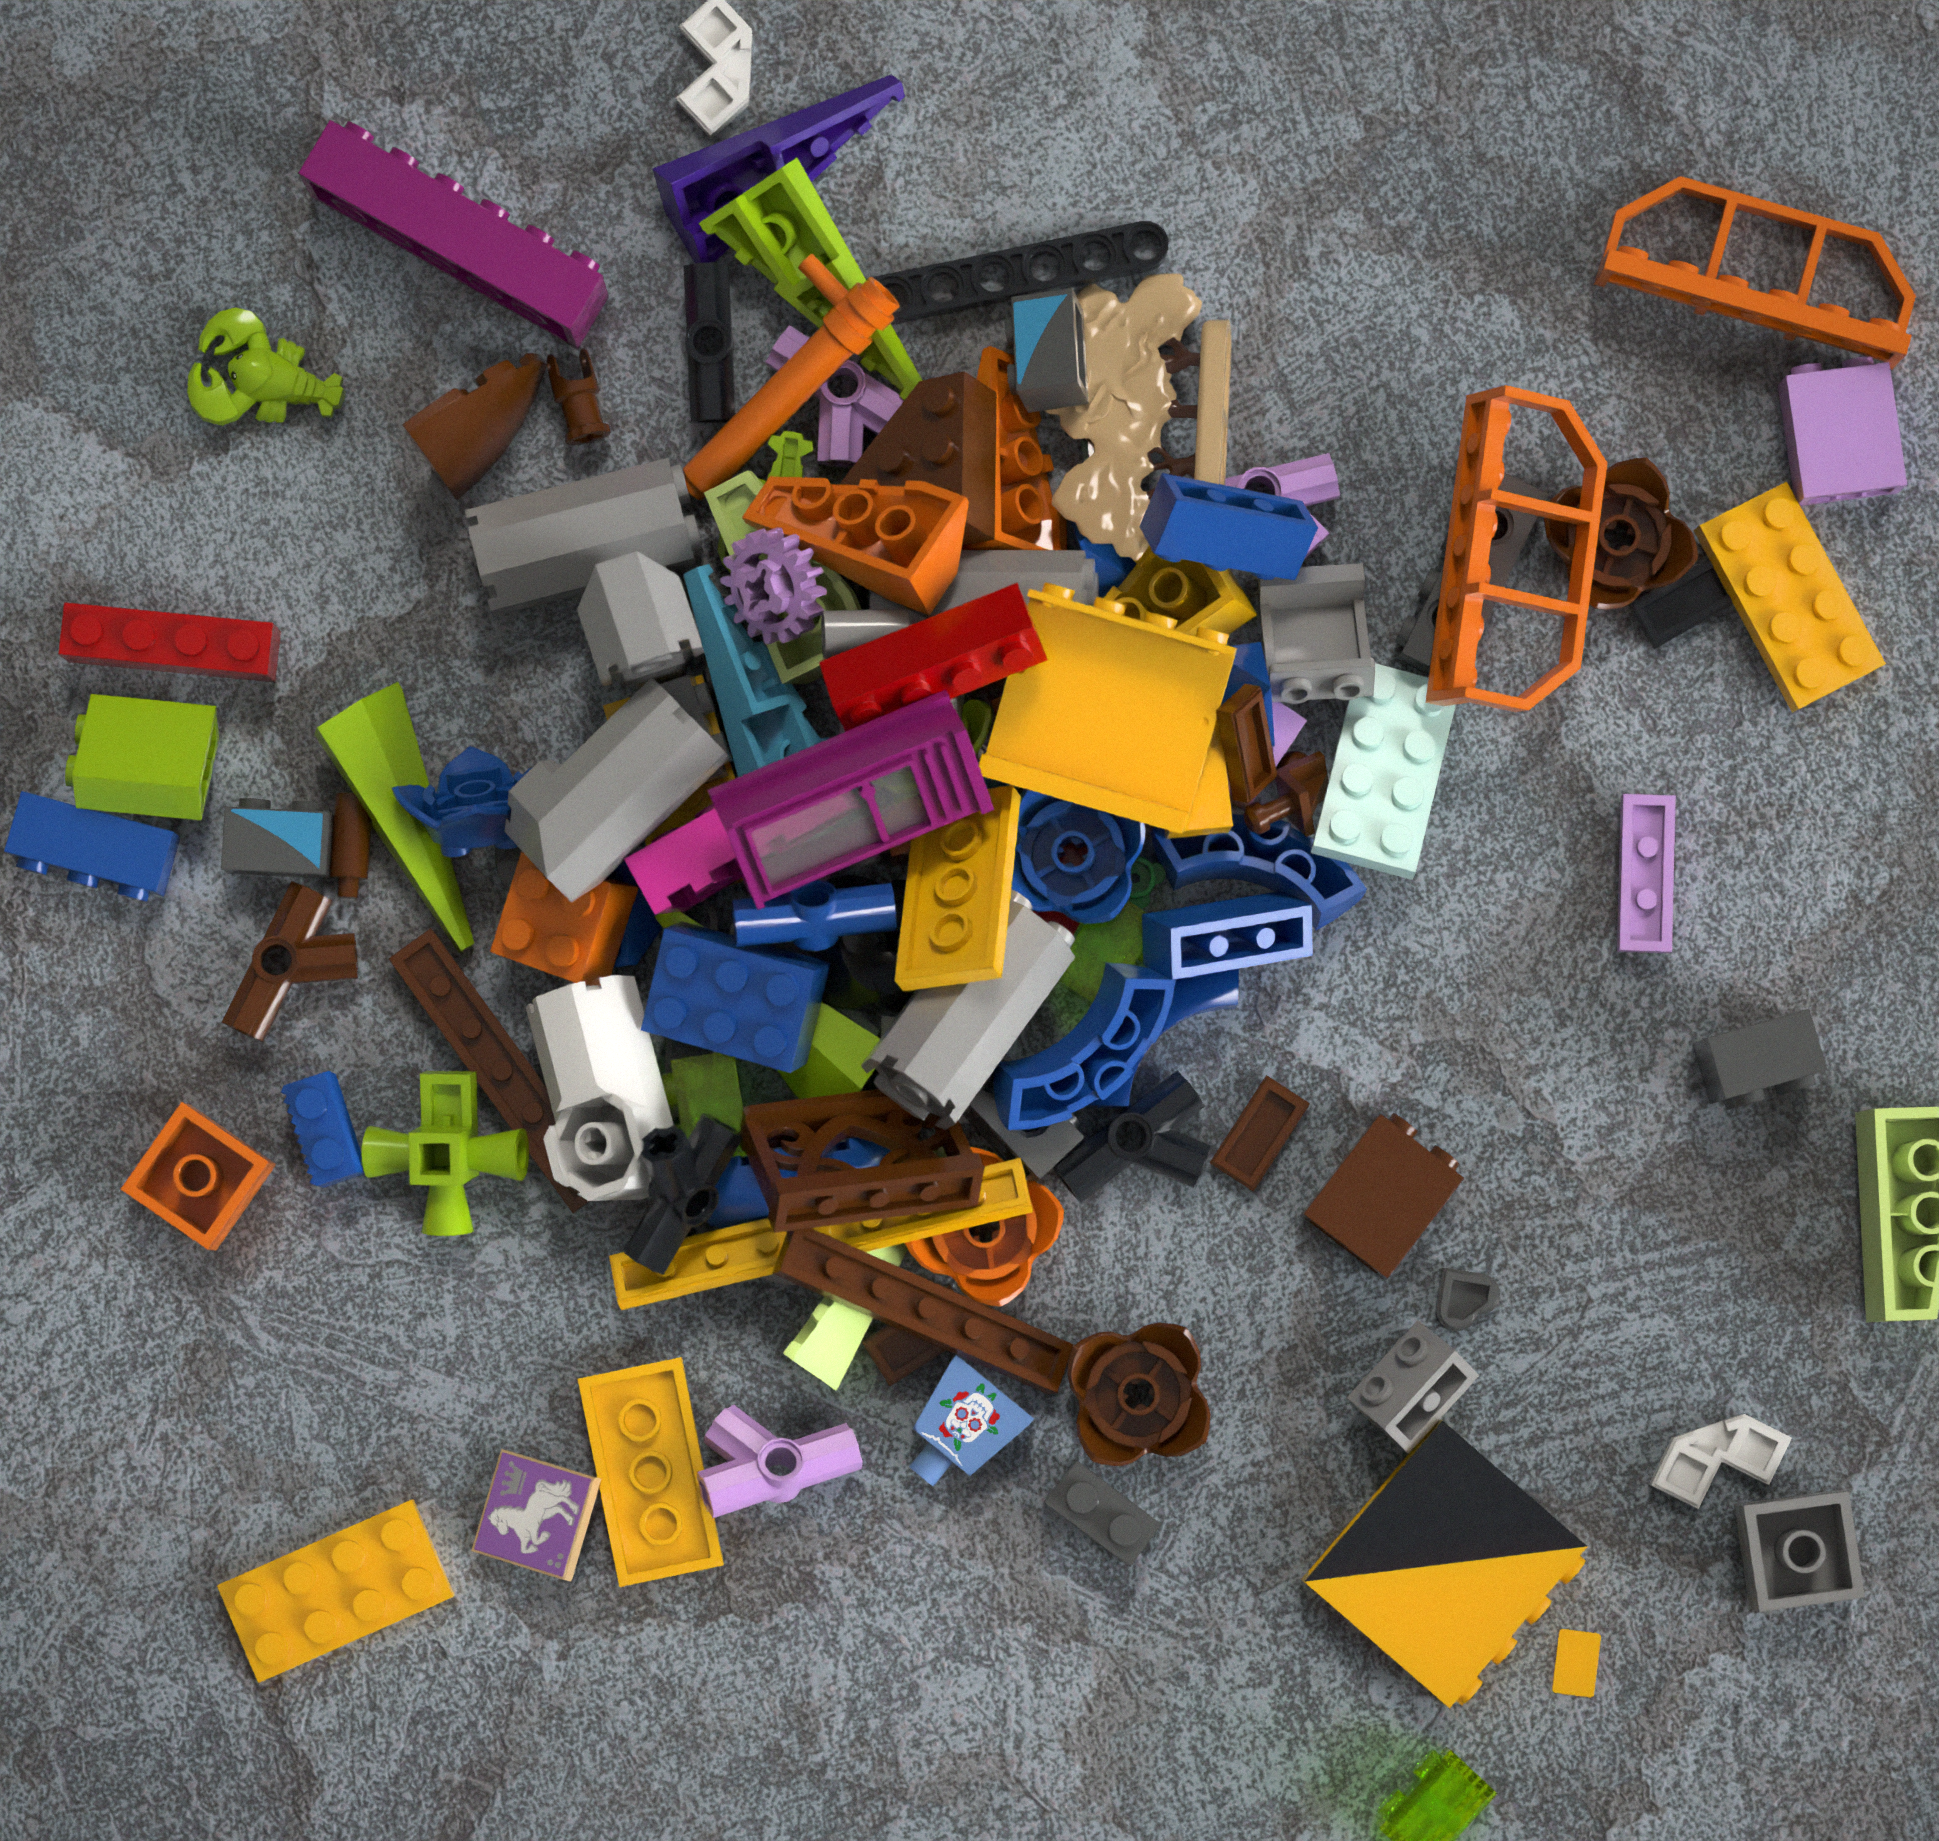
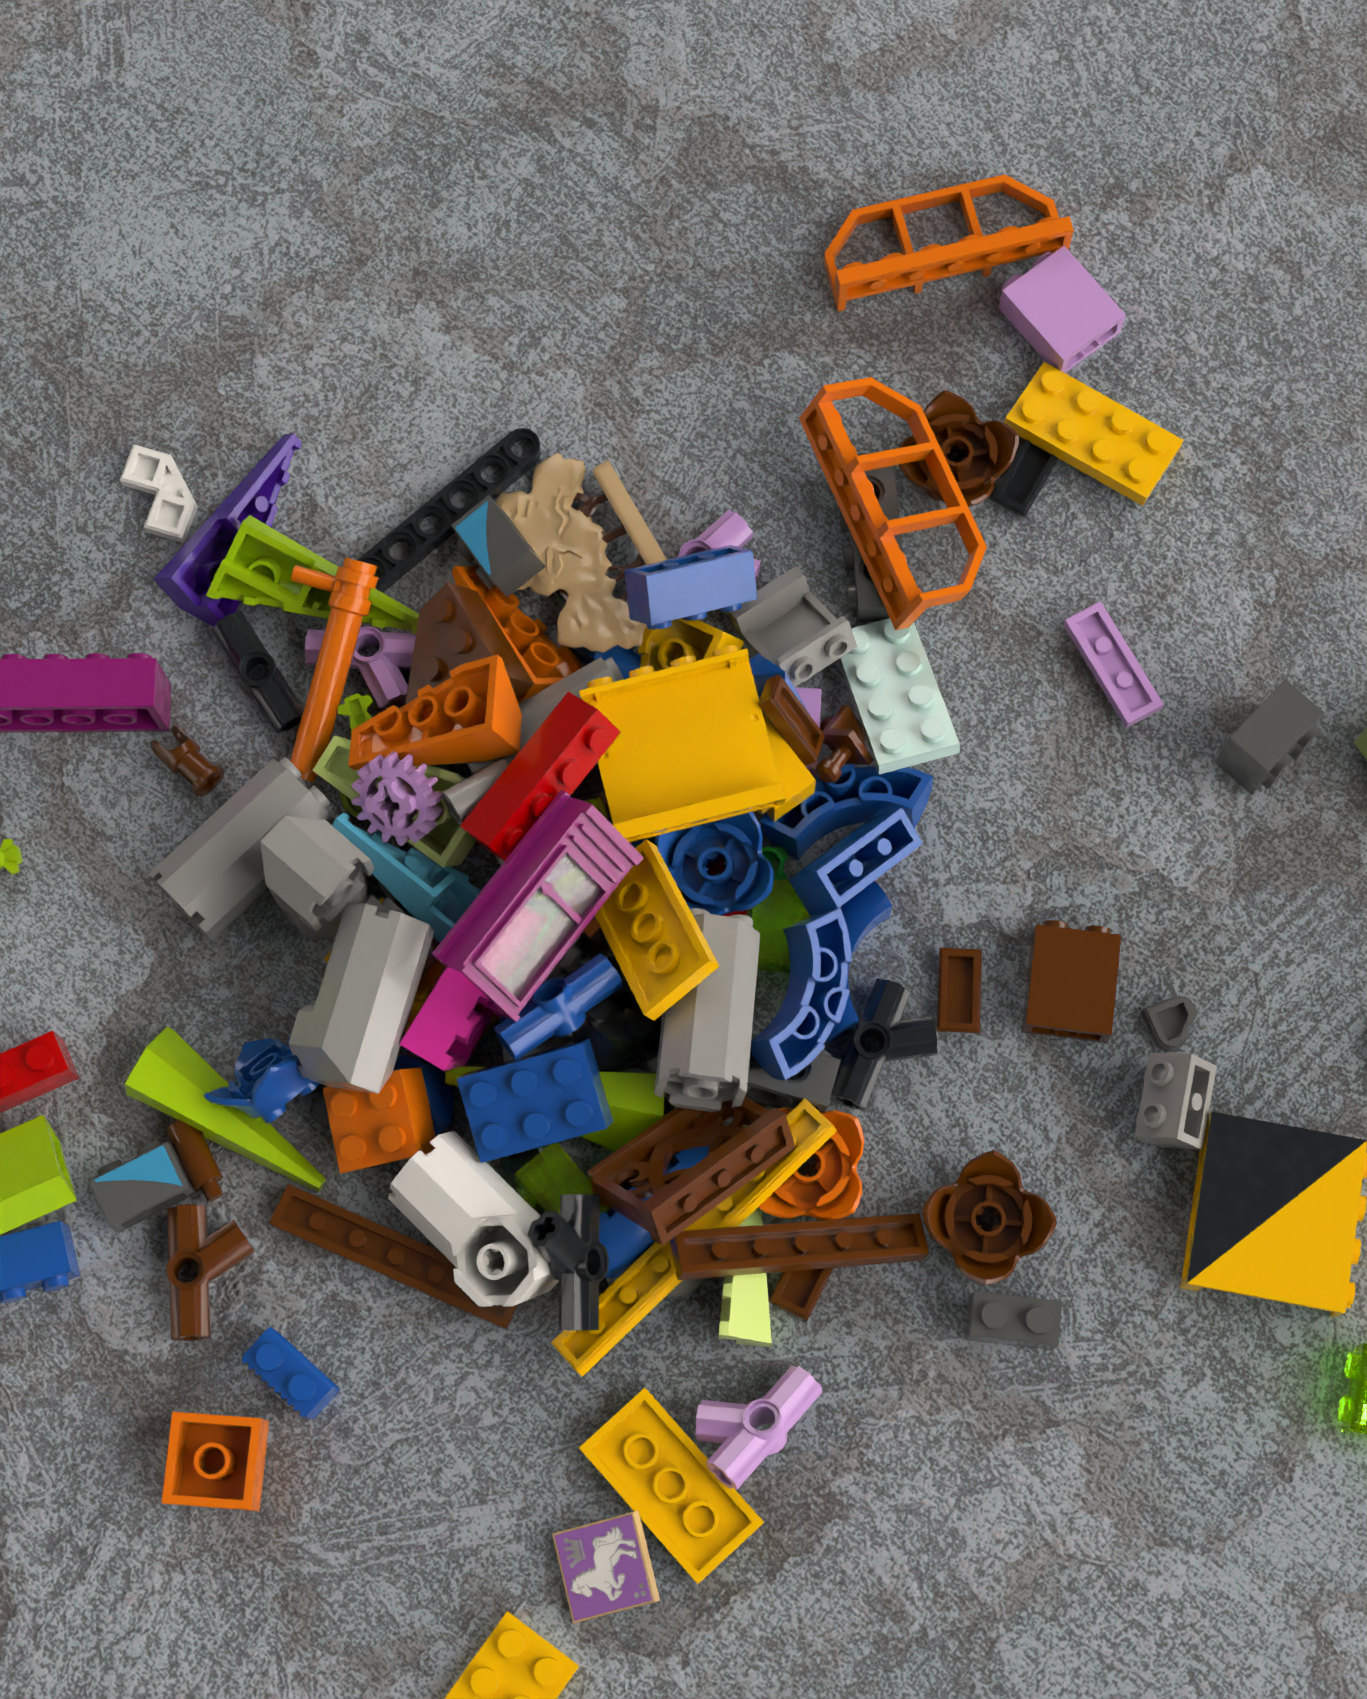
camera: 25 degrees left, 10 degrees down
lime brick [362,1071,529,1236] -> none
reddish brown brick [402,353,547,501] -> none
medium blue torso [909,1355,1034,1486] -> none

